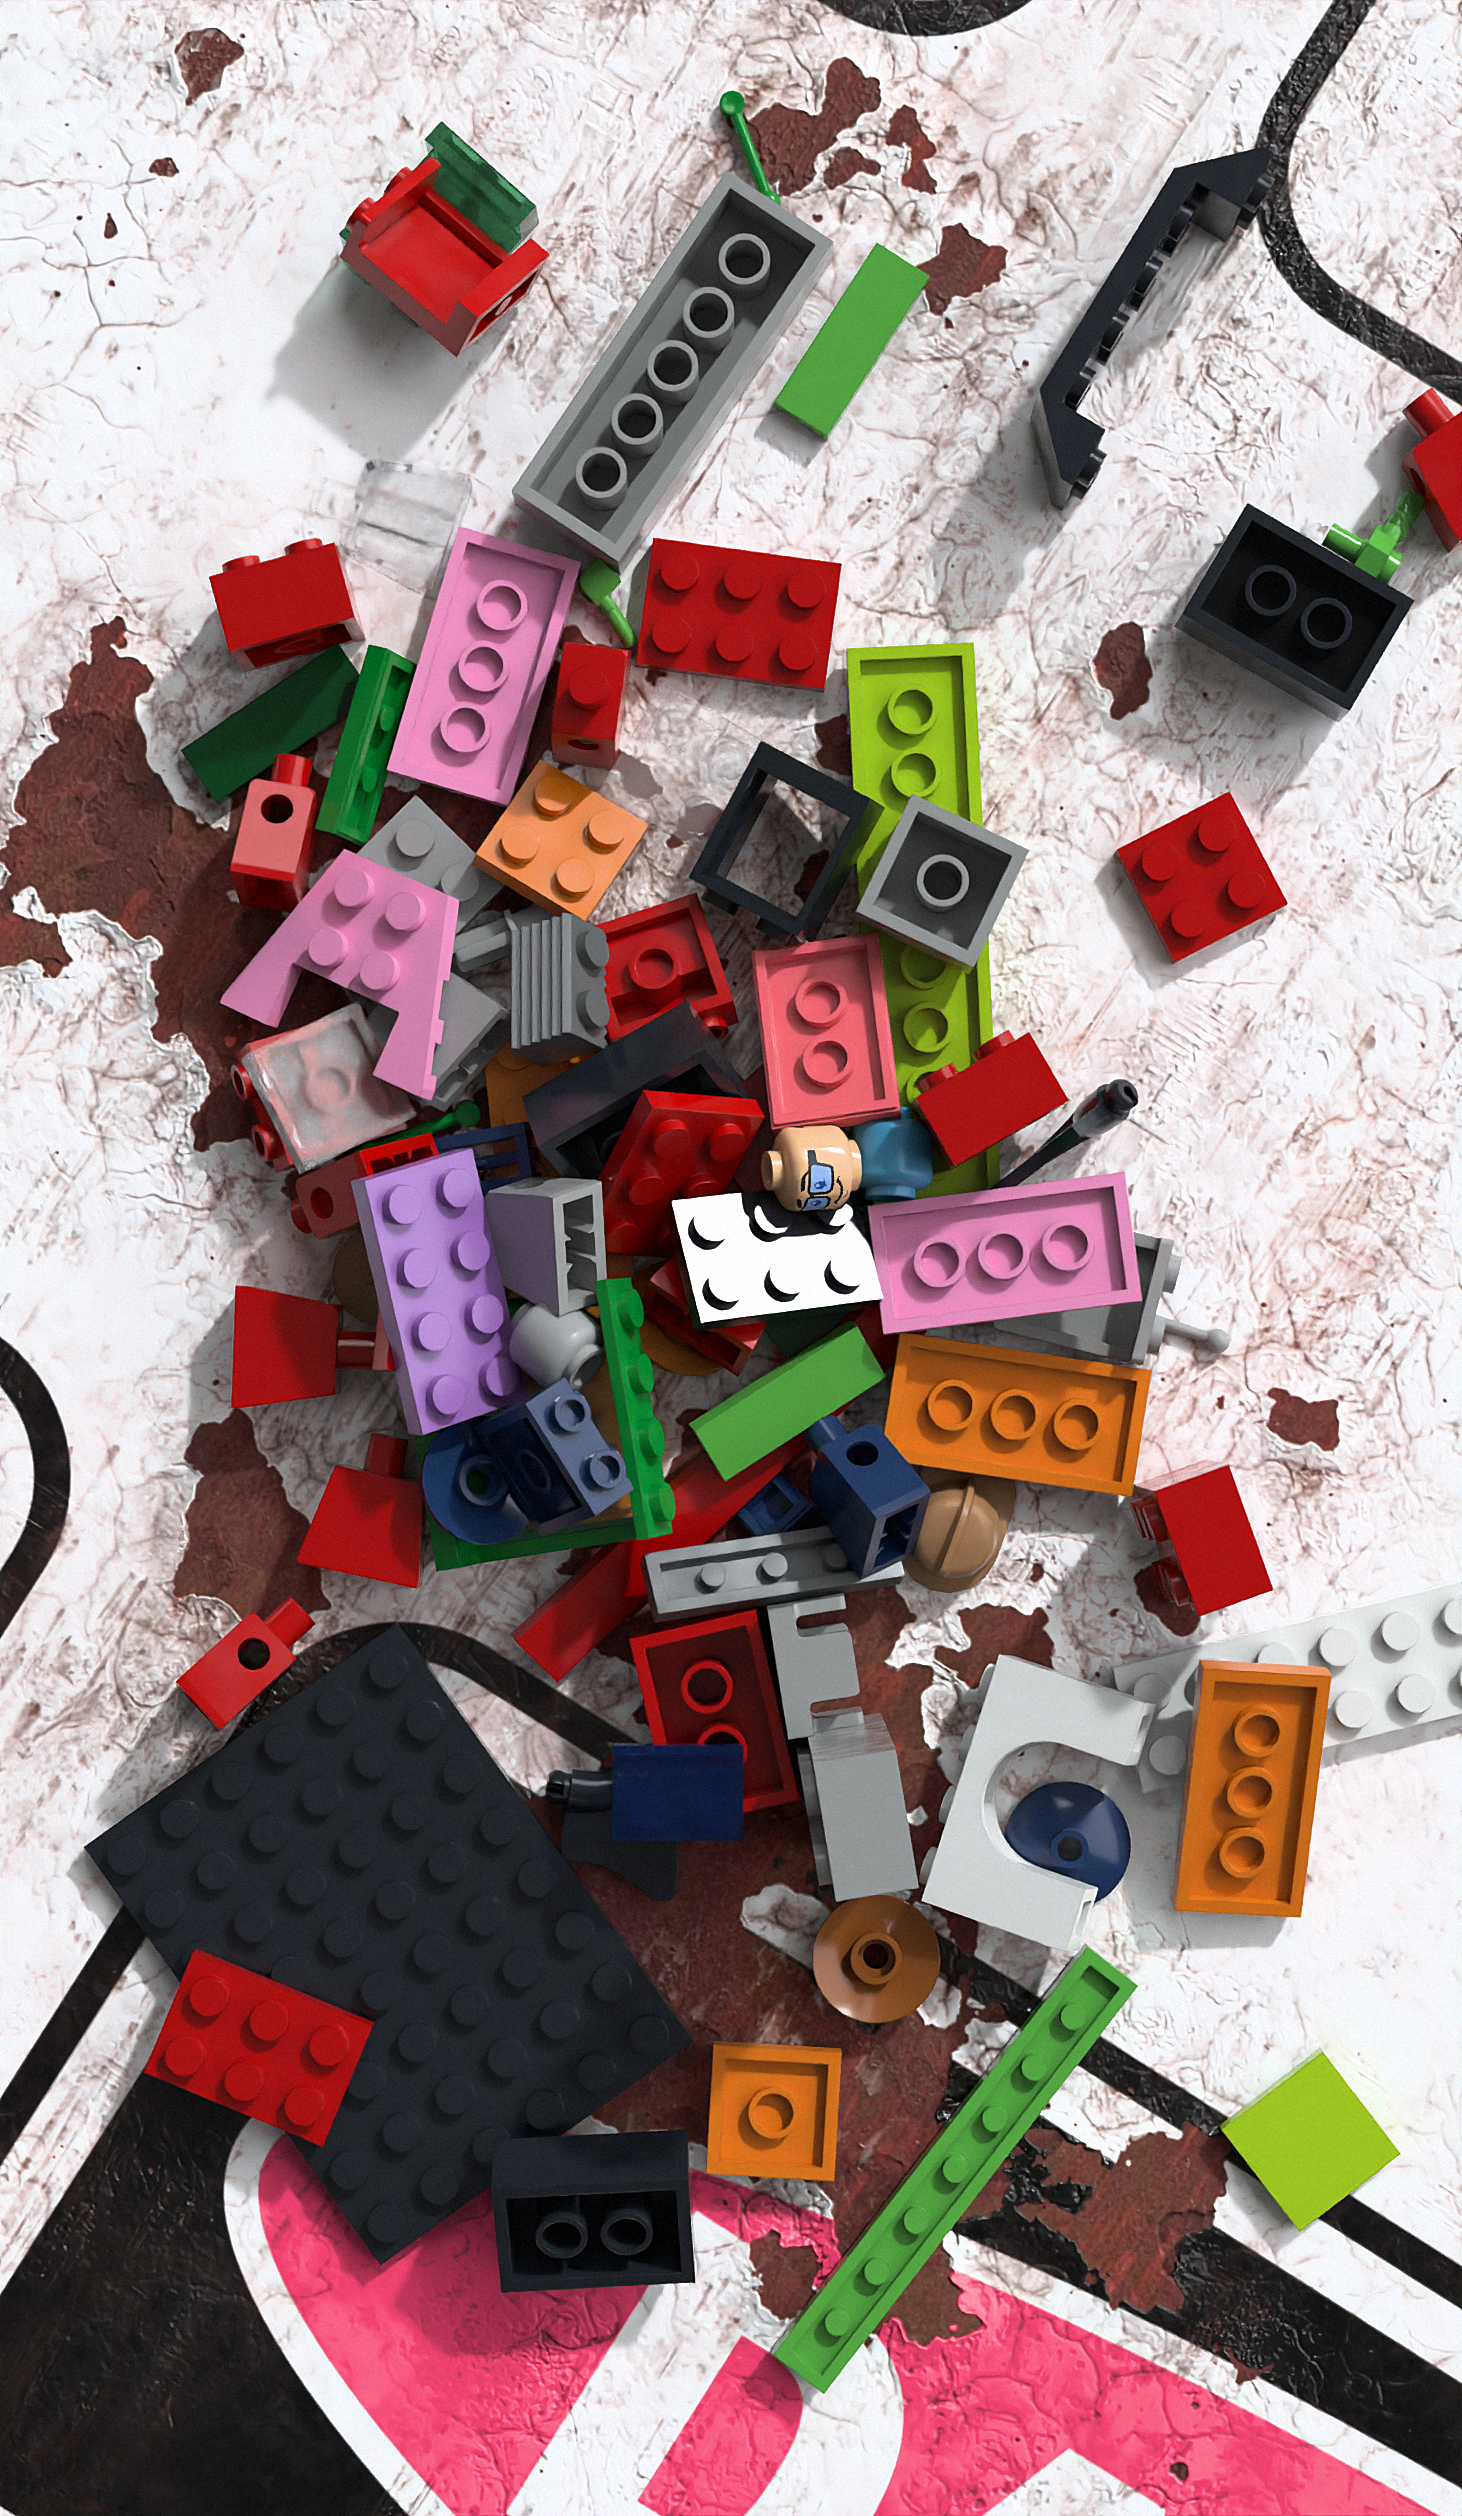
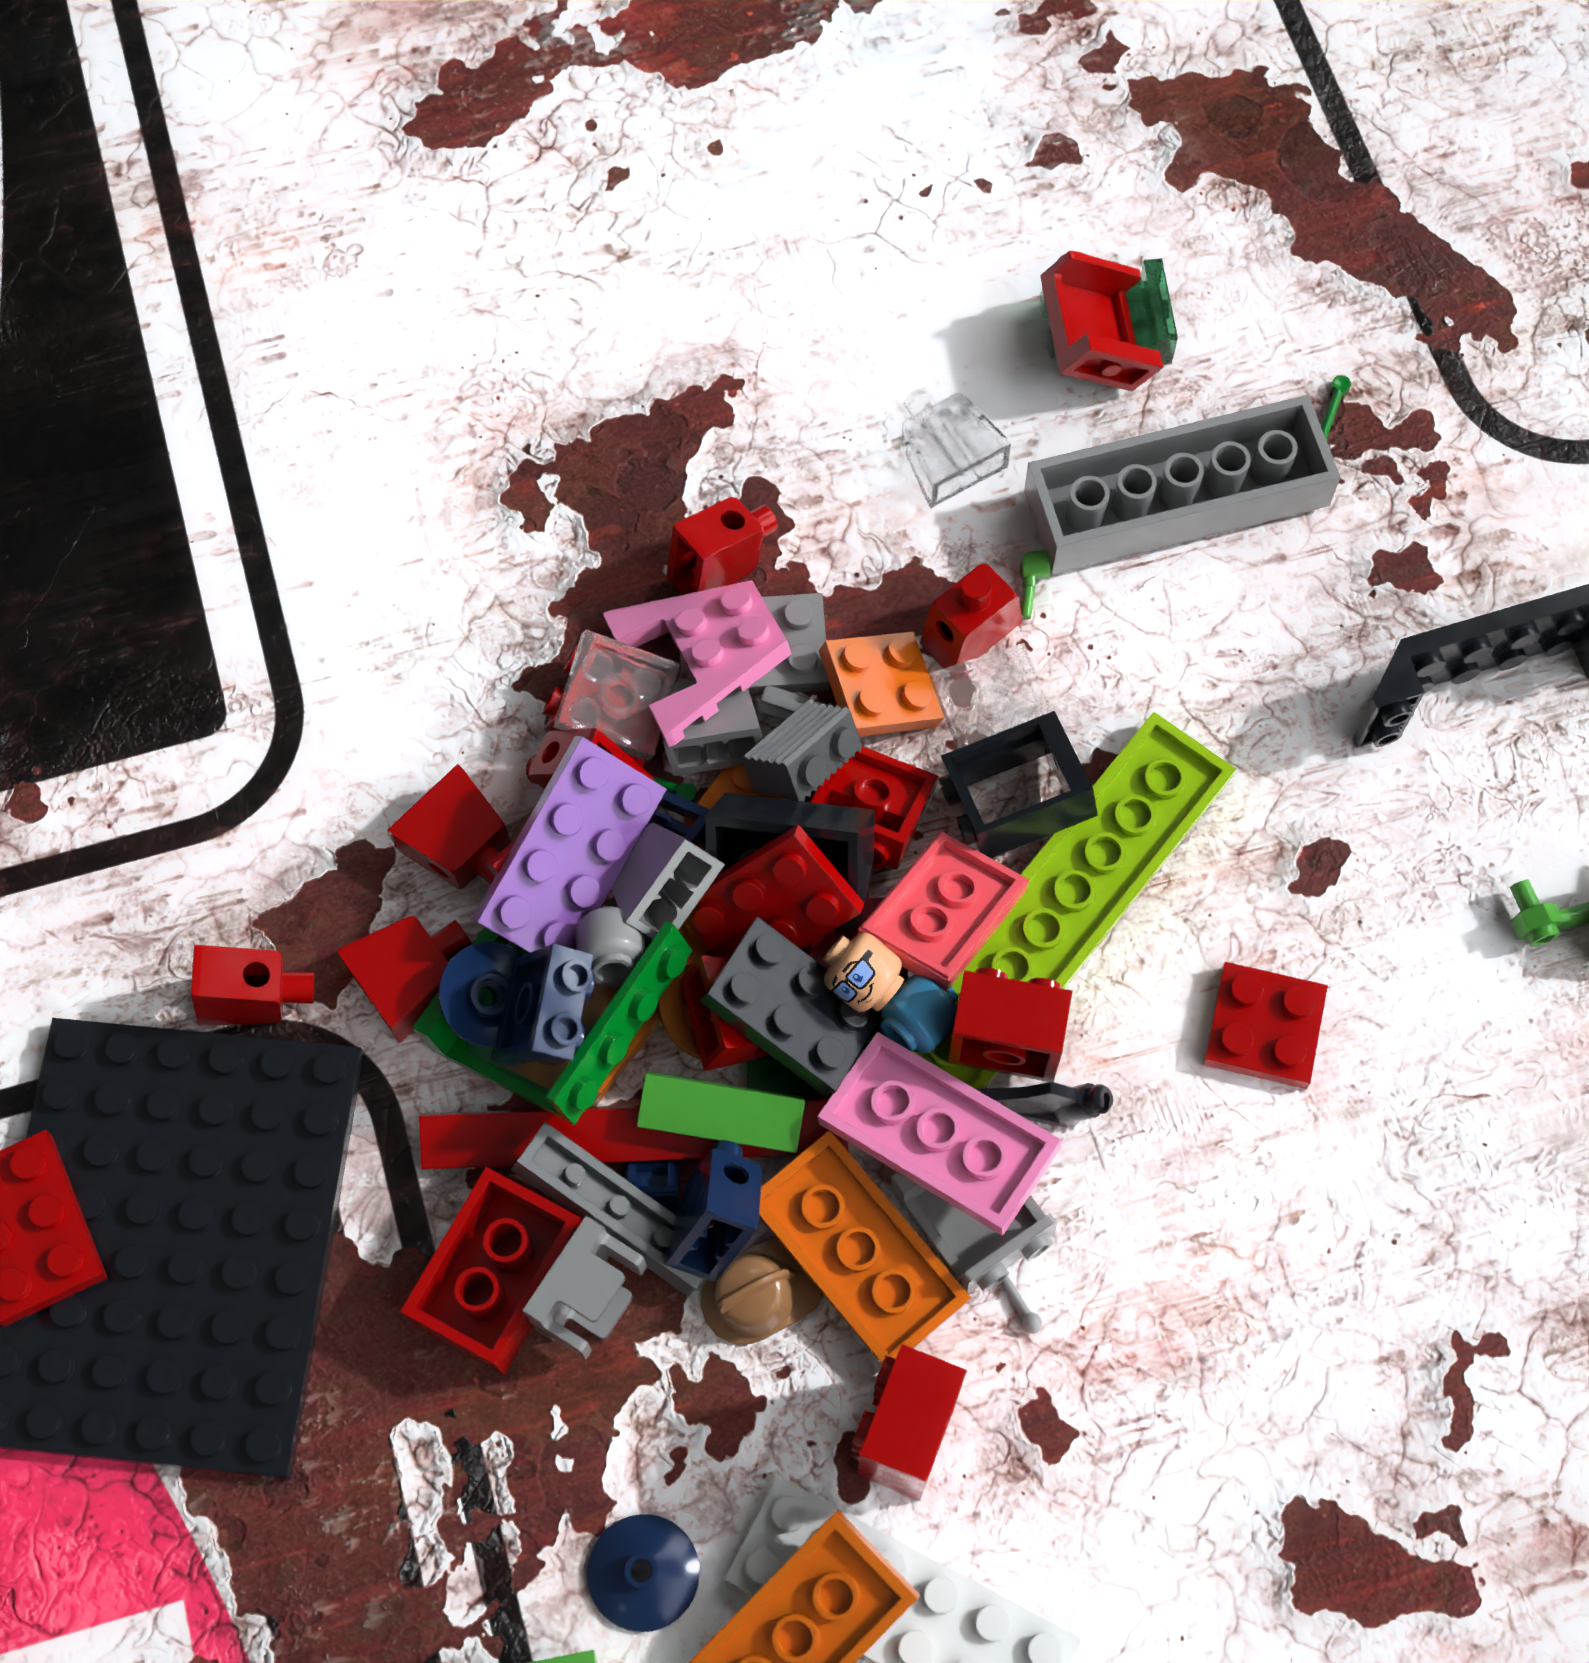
camera: 45 degrees right, 20 degrees down
dark green tile [181,643,360,805] -> none
red brick [209,538,366,673] -> none
green tile [315,645,417,847] -> none
bright pink plate [387,526,582,808] -> none
black brick [491,2129,695,2293] -> none
black arm [545,1753,679,1902] -> none
clear blue plate [612,1743,743,1841] -> none
red plate [636,537,842,693] -> none
orange plate [706,2041,842,2181] -> none
bright green tile [774,242,930,440] -> none
light grey brick [796,1713,919,1902] -> none
dark orange dish [812,1894,940,2023] -> none
light grey brick [854,794,1030,974] -> none
white arch [919,1654,1156,1952] -> none
black brick [1174,503,1415,723] -> none

